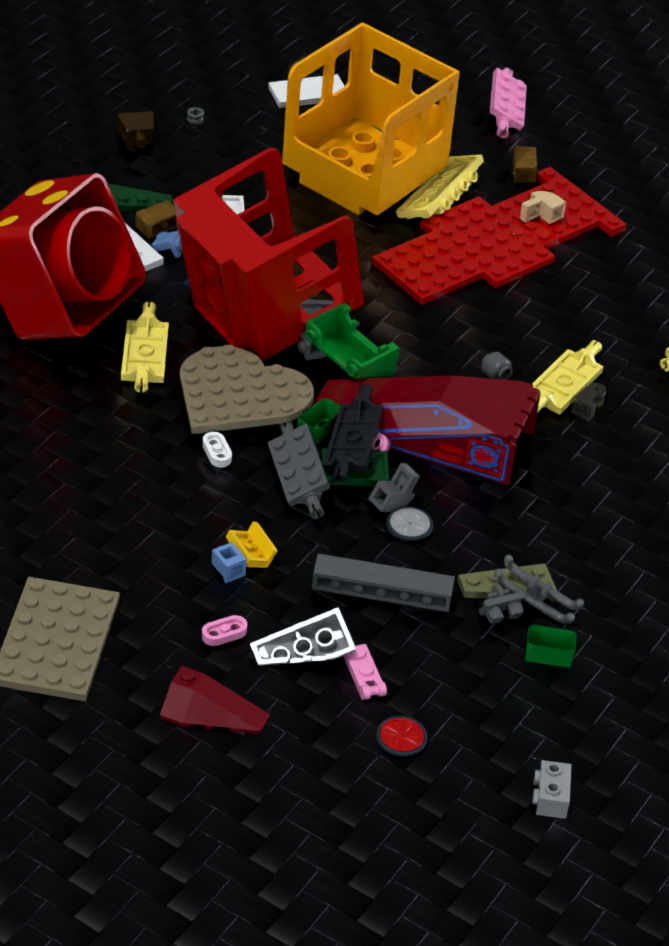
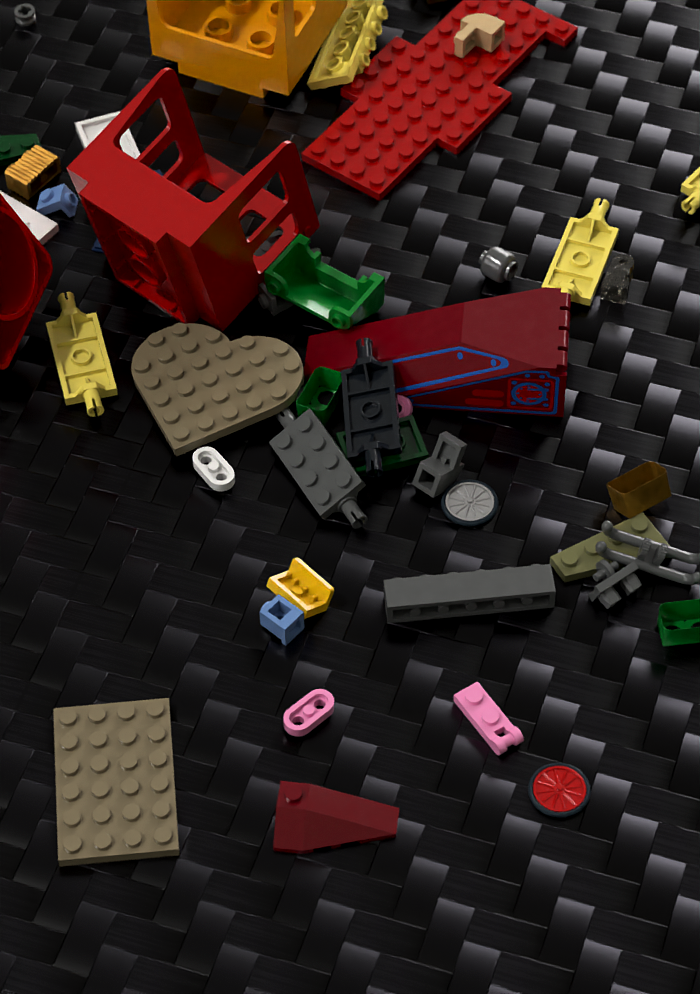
camera: 10 degrees left, 10 degrees up
light grey wedge [250,608,356,666] -> none
none -> pearl gold piece [606,461,672,518]

